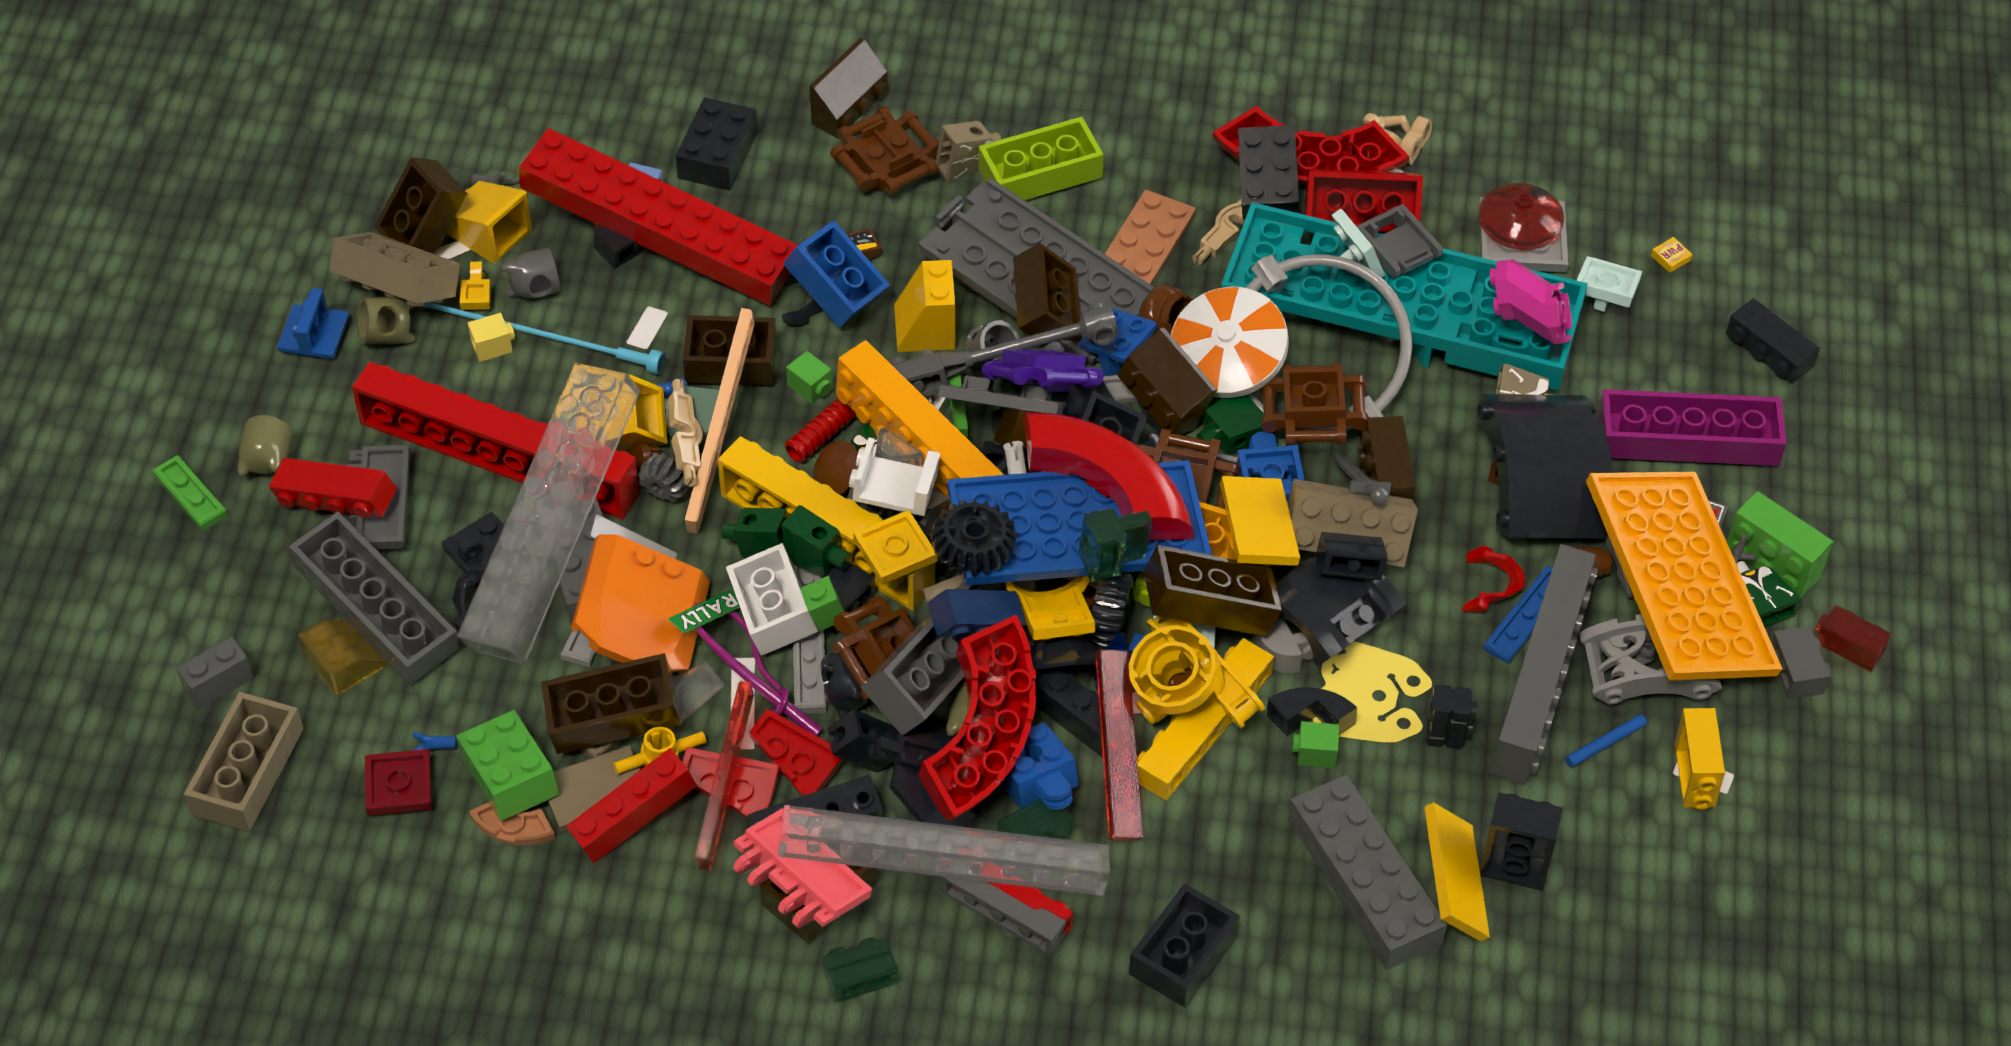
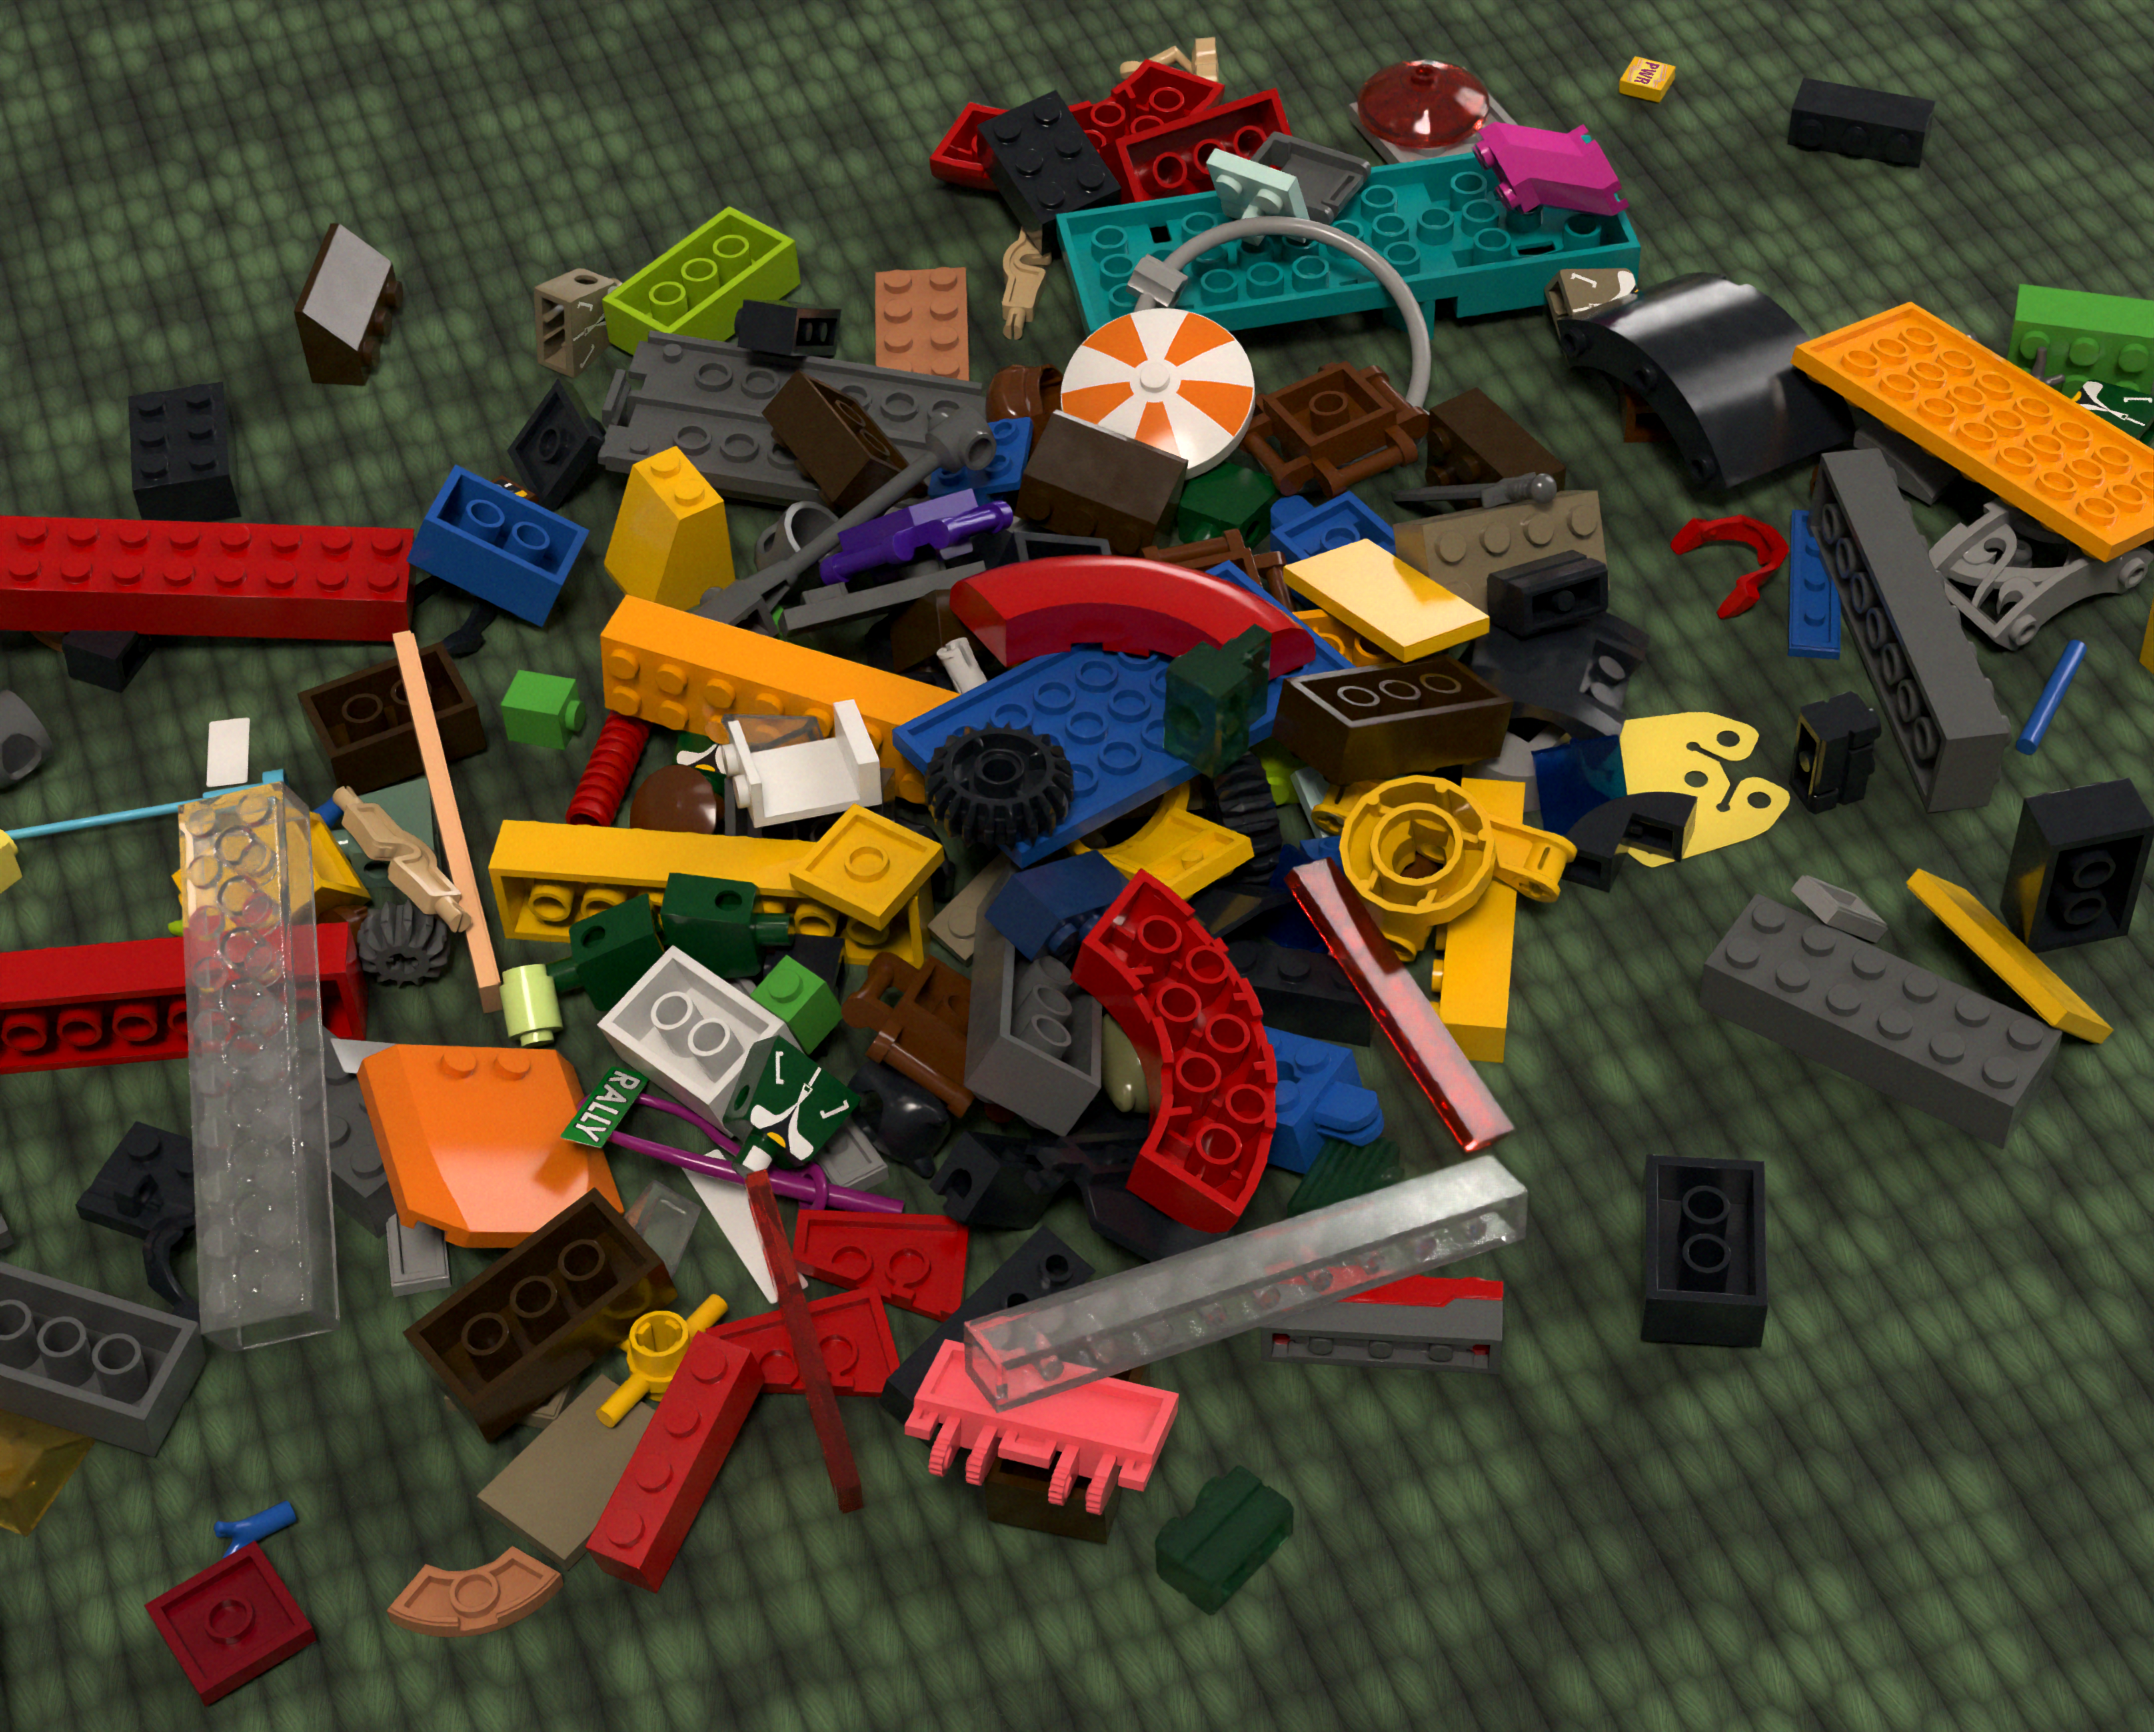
camera: 25 degrees left, 5 degrees down
bright green brick [456,710,559,821] -> none
reddish brown brick [830,106,939,196] -> none
bright green brick [1292,721,1339,768] -> none
light aqua hinge [1577,256,1642,311] -> none
magenta brick [1598,389,1786,466] -> none
none -> yellowish green brick [499,964,563,1048]
none -> black hinge [507,379,606,513]
none -> dark green torso [722,1035,861,1183]
none -> black brick [734,299,842,356]
none -> clear blue piece [1531,734,1627,836]
none -> light grey tile [1790,875,1888,943]

